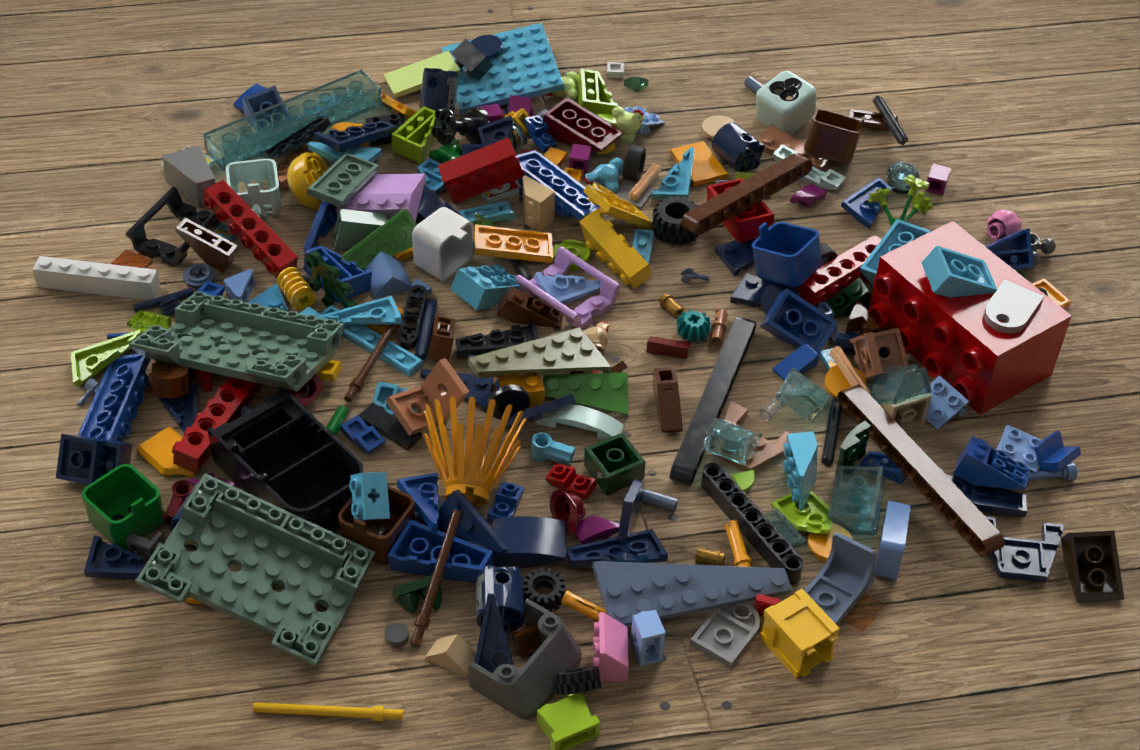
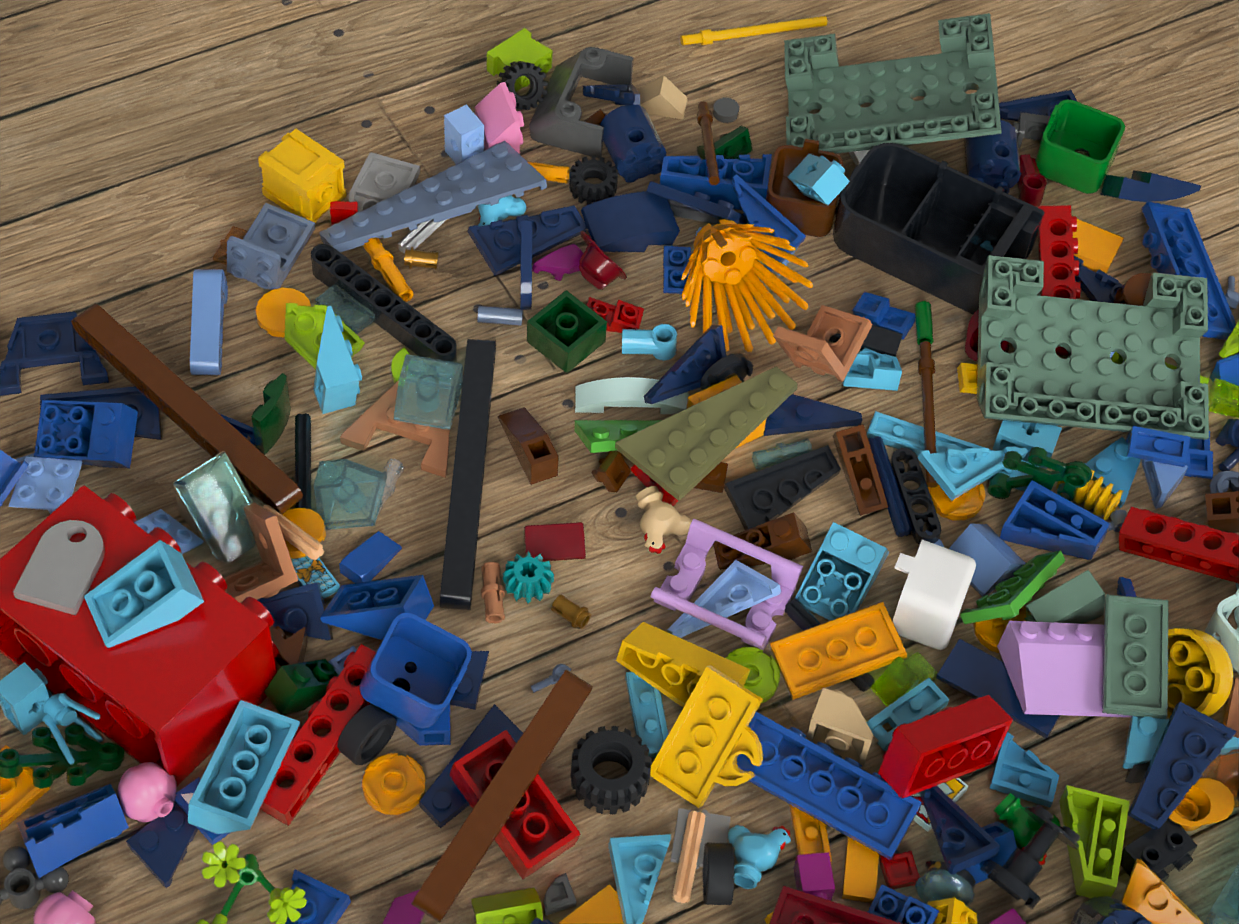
camera: 160 degrees right, 10 degrees up
clear light blue slope [829,465,885,536] -> none
none -> blue panel [1126,426,1190,467]

